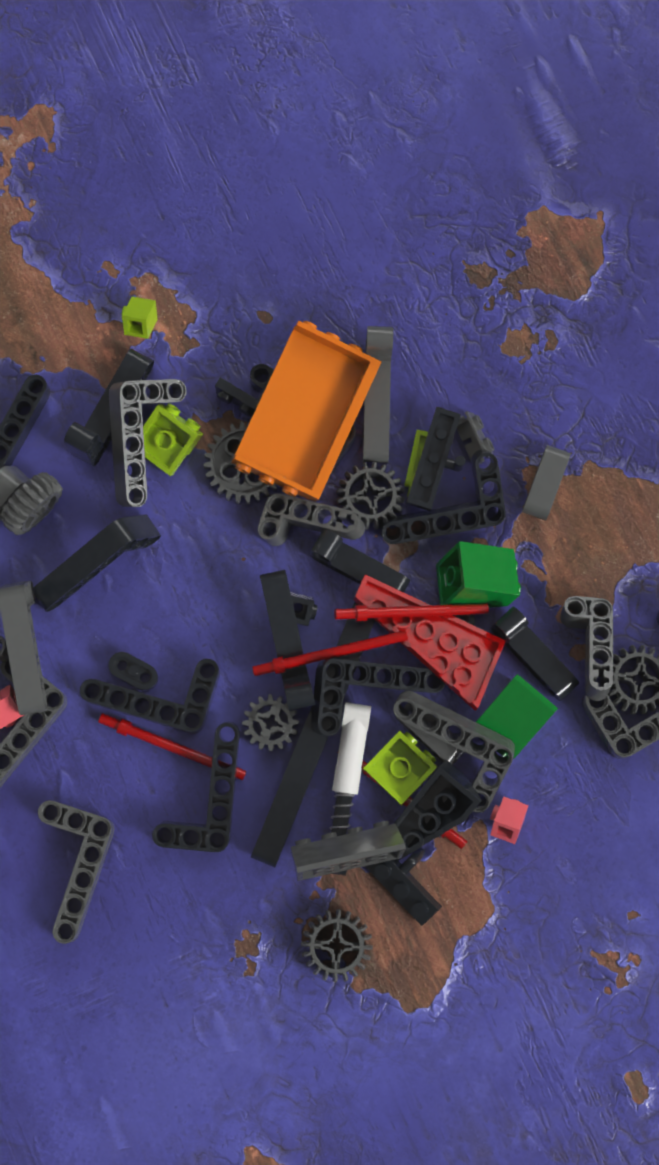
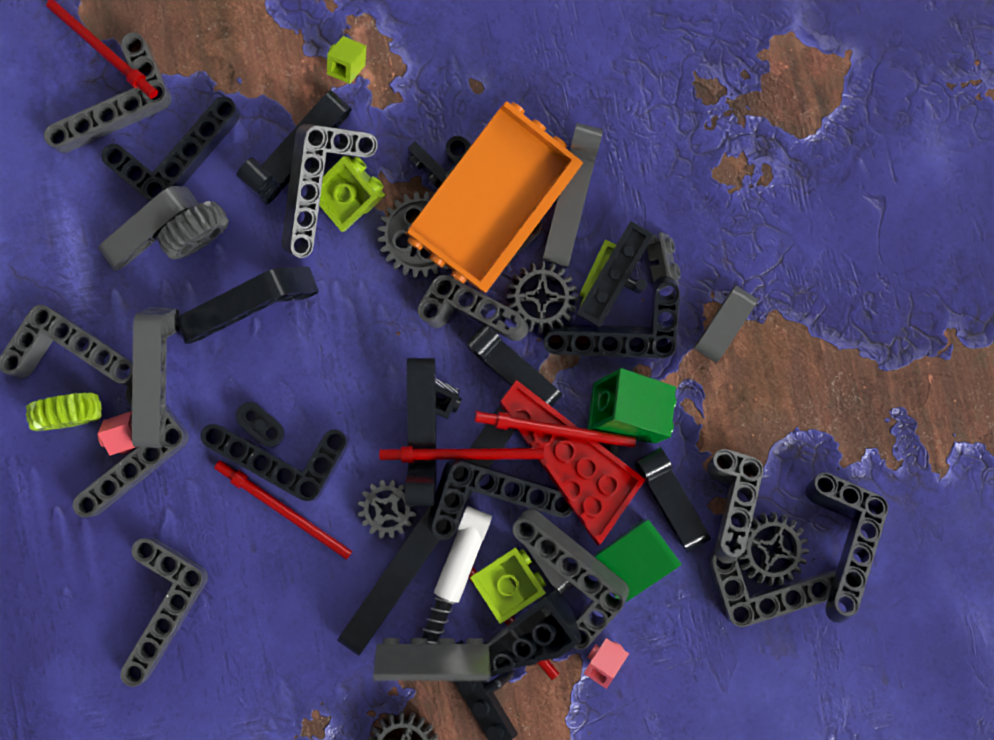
camera: 15 degrees right, 5 degrees up
black beam [152,721,240,852] -> none

